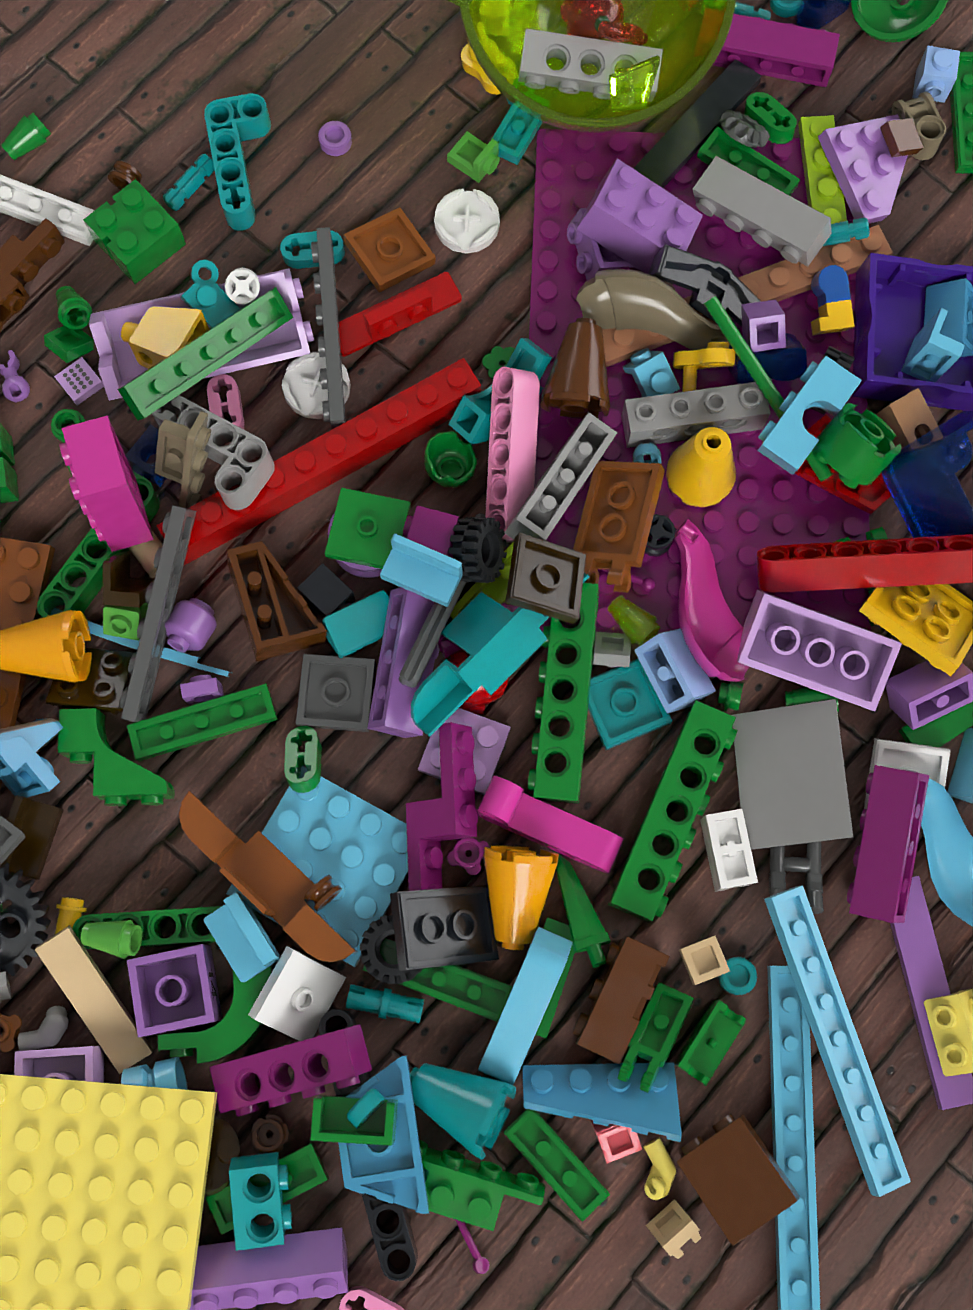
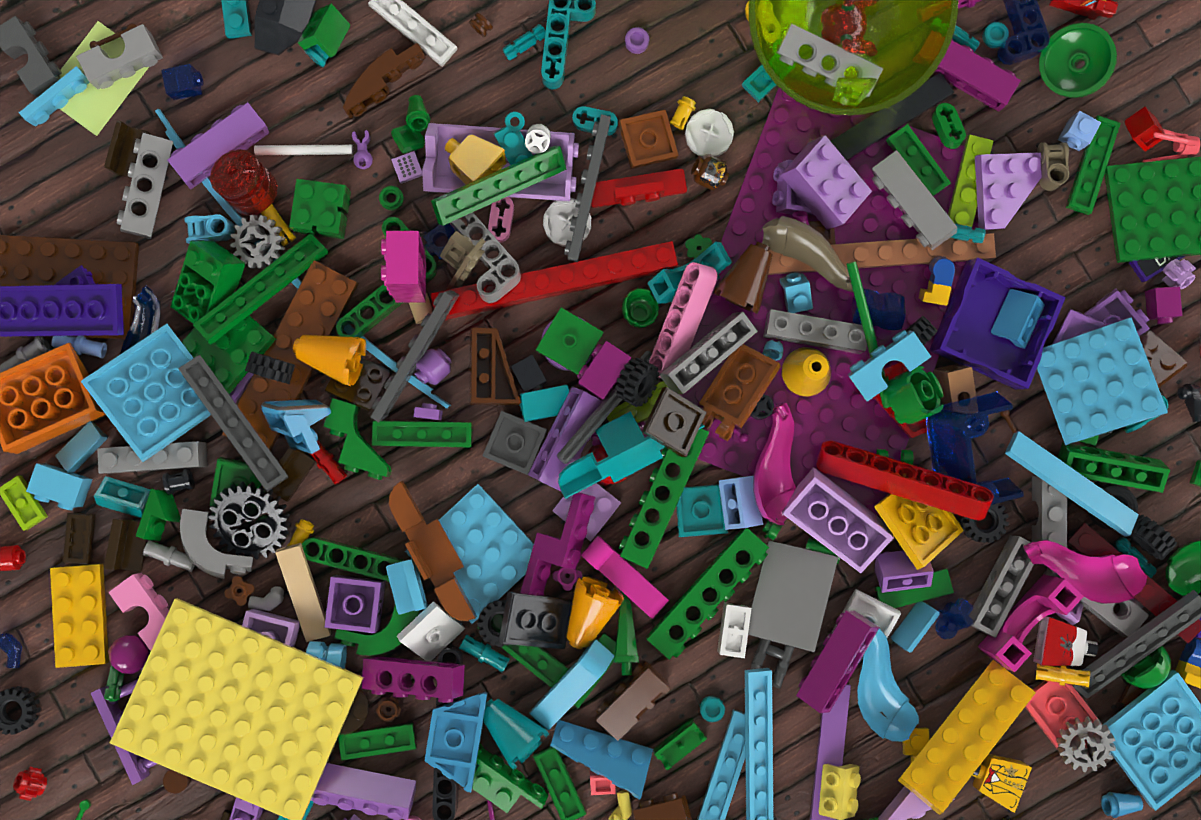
camera: 15 degrees right, 10 degrees up
bright green cone [81,920,142,959] -> none
green piece [83,179,186,284] -> none
dark brown panel [103,550,155,608] -> none
bright green bracket [103,603,148,641] -> none
teal brick [229,1152,292,1251] -> none
green beam [284,726,322,793] -> none
reddish brown bush [304,875,342,911] -> none
green panel [310,1095,398,1146] -> none
teal tile [347,1088,385,1129] -> none
medium azure panel [380,534,463,607] -> none
bright green bracket [447,131,500,183] -> none
light grey plate [593,632,631,667] -> none
clear neon green cone [607,595,661,646] -> none
green hinge [618,982,694,1093] -> none
black plate [649,244,762,327] -> none
yellow piece [673,342,735,392] -> none
tan tile [679,936,730,985] -> none
dark grey gear [719,110,770,148] -> none
medium lavender brick [741,299,786,352] -> none
tile [880,118,924,157] -> none
medium azure panel [901,308,965,382] -> none
none -> red pin [309,440,347,485]
none -> yellow pin [670,96,696,130]
none -> head [691,154,729,190]

